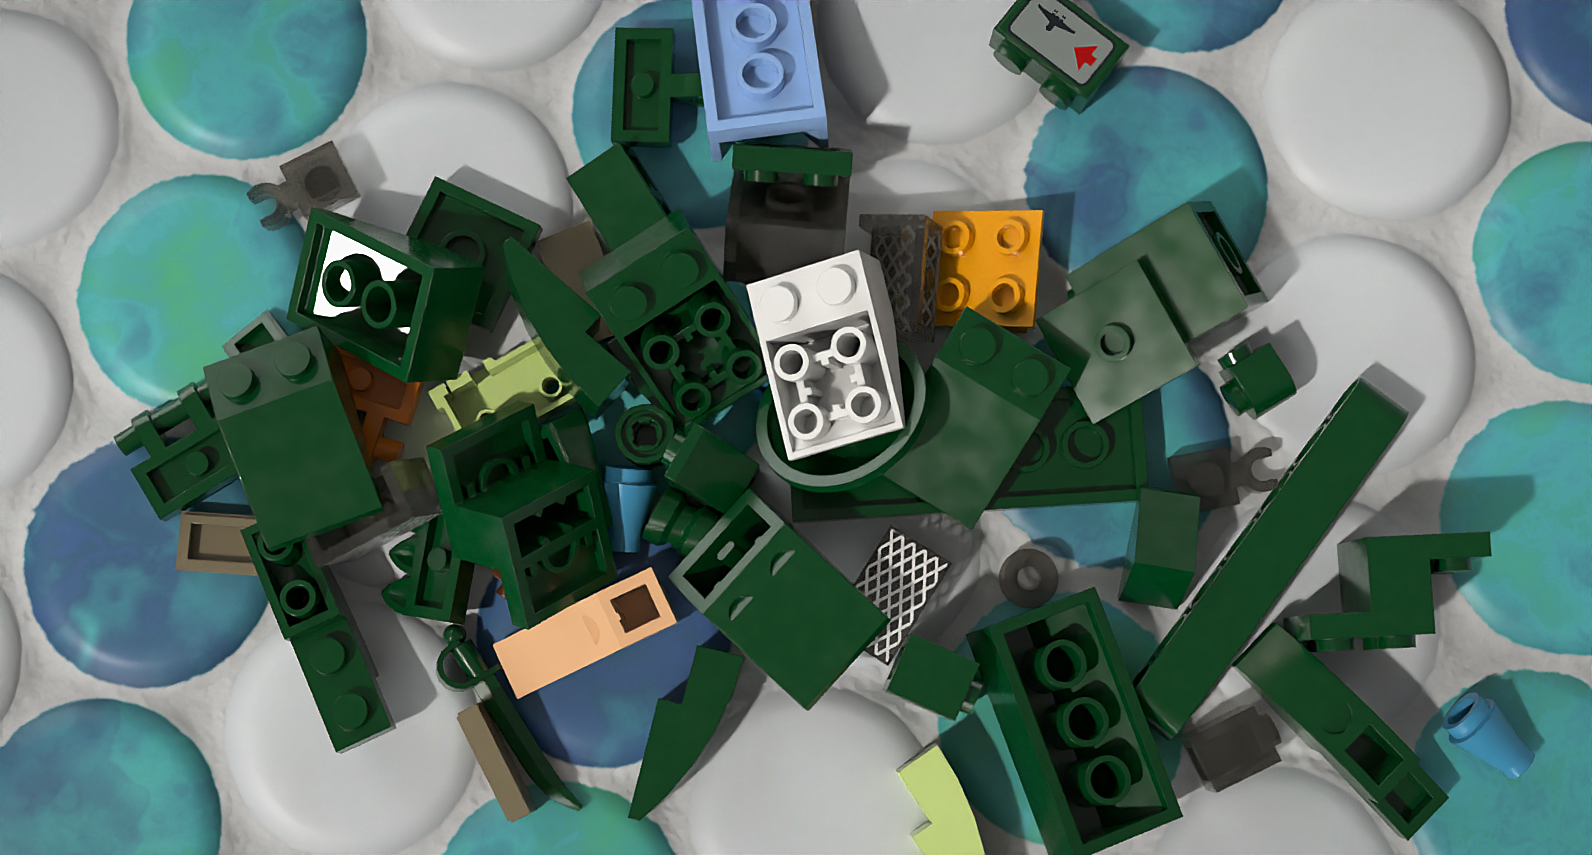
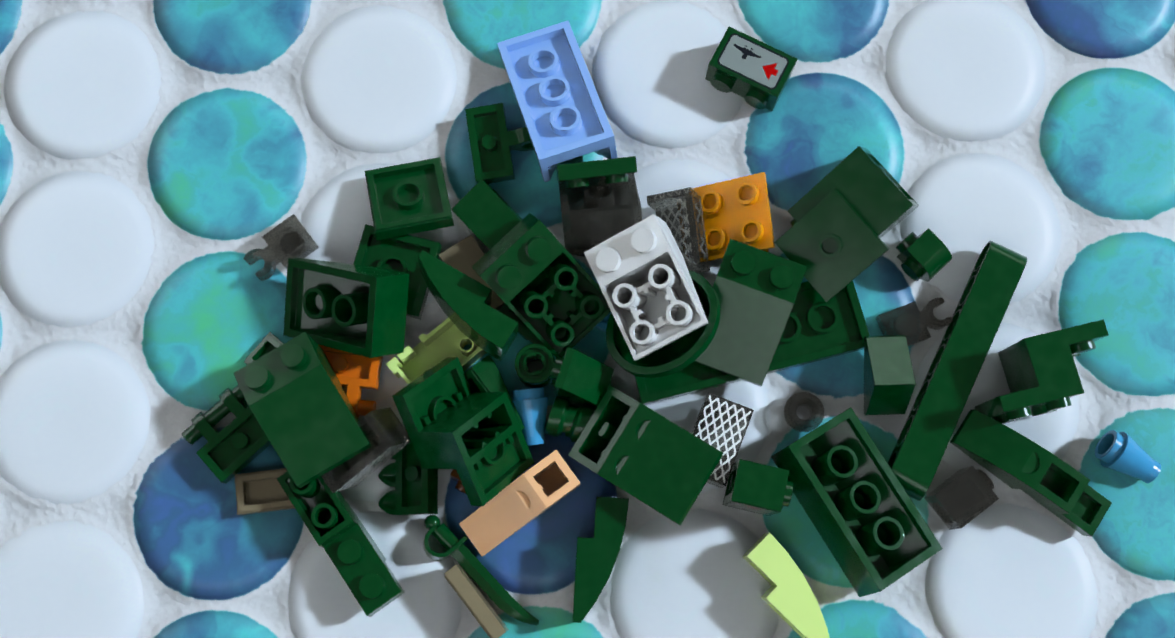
camera: 10 degrees left, 5 degrees down
none -> dark green plate [365,157,454,240]

